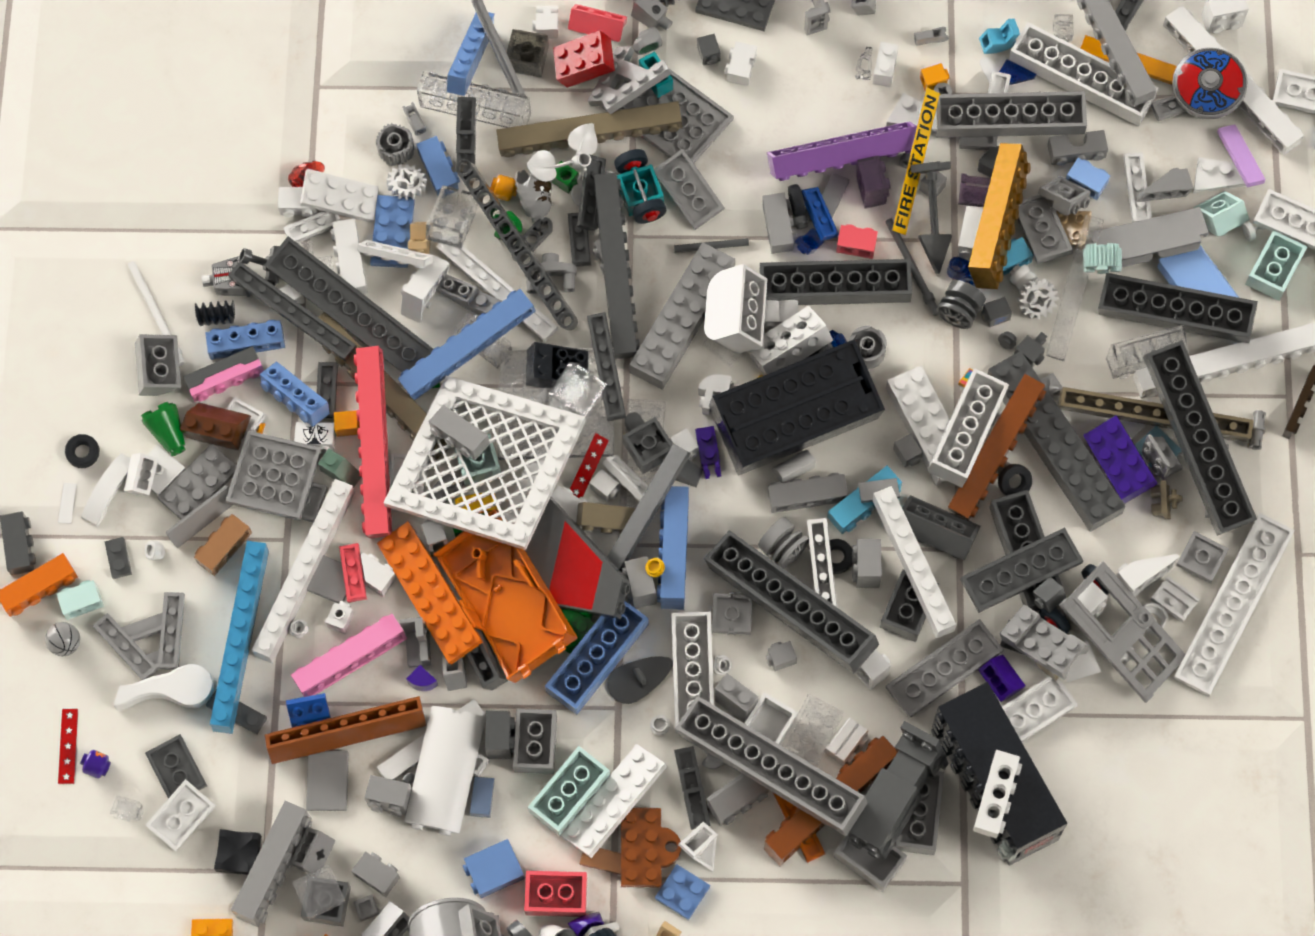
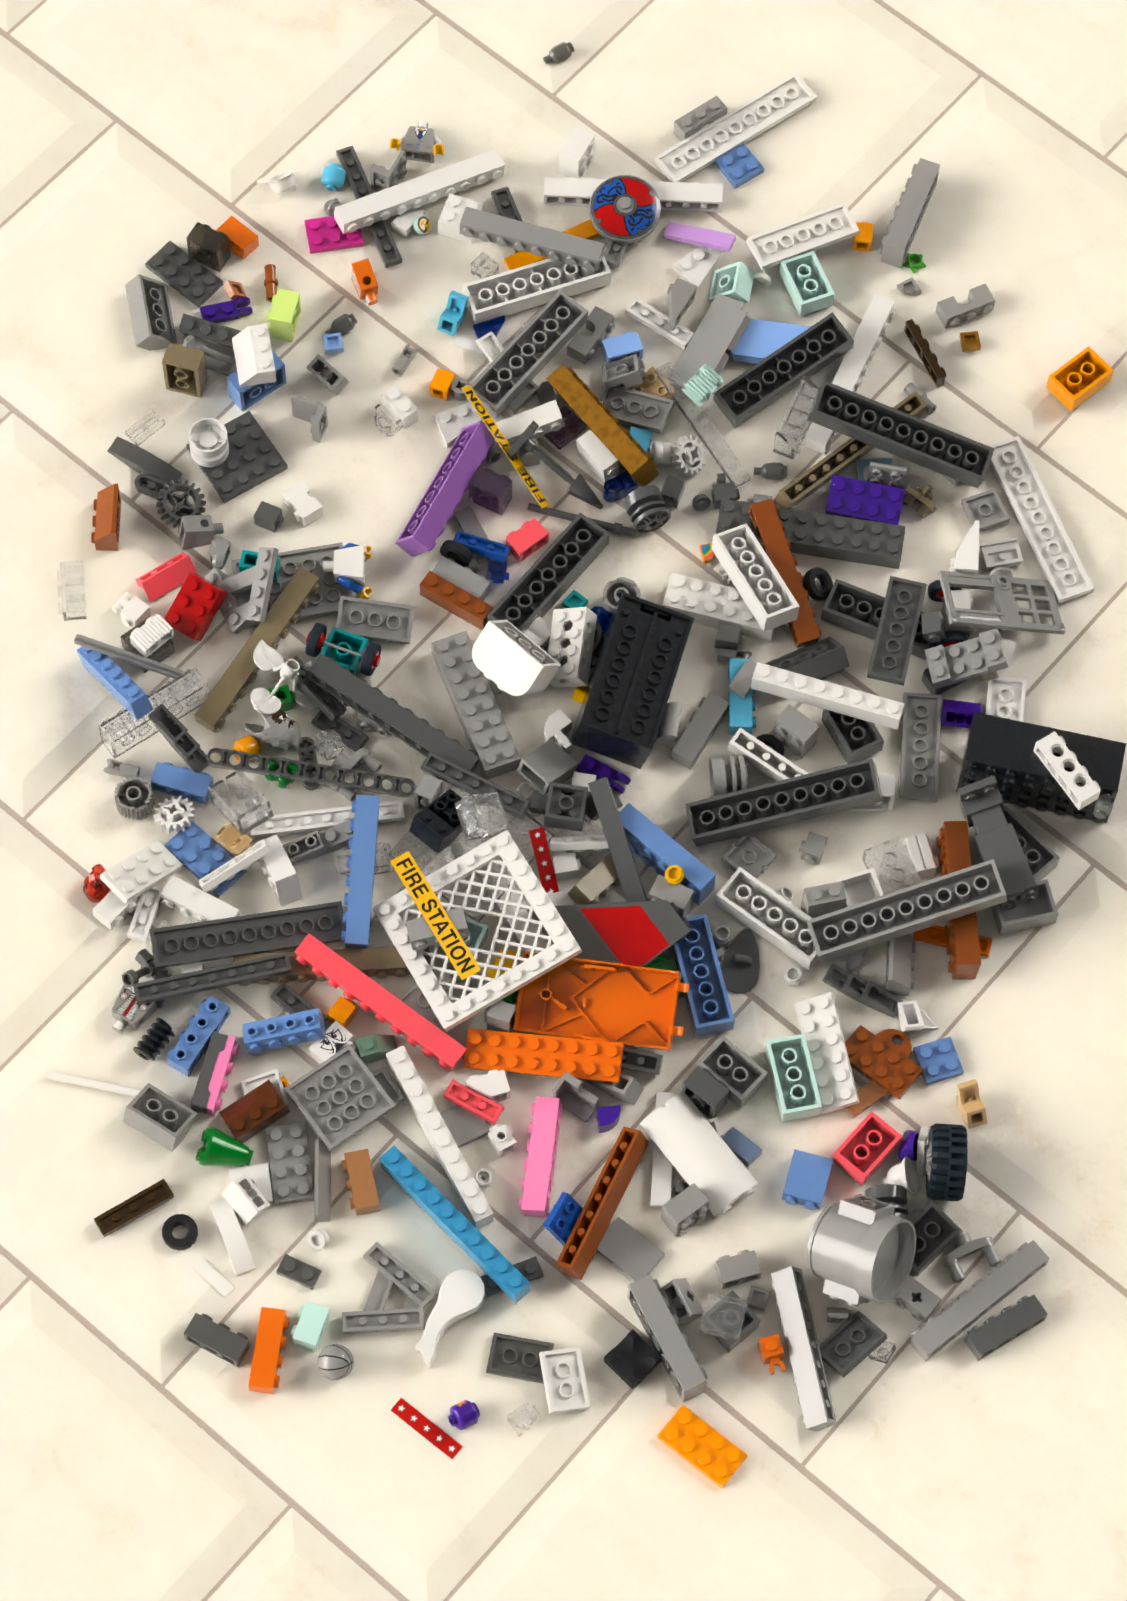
camera: 55 degrees left, 5 degrees down
dark grey bar [674,238,749,253] -> none
none -> dark brown plate [94,1179,174,1237]
none -> white brick [130,614,175,658]
none -> clear brick [312,729,347,761]
none -> white torso [323,543,372,599]
none -> yellow sticker [390,851,481,980]
none -> light grey brick [414,773,442,810]
none -> dark orange brick [419,571,493,631]
none -> white brick [494,400,566,451]
none -> light grey brick [517,740,579,795]
none -> teal plate [562,590,588,608]
none -> light grey piece [713,926,732,962]
none -> light grey bar [717,648,752,662]
none -> dark grey plant [754,462,787,480]

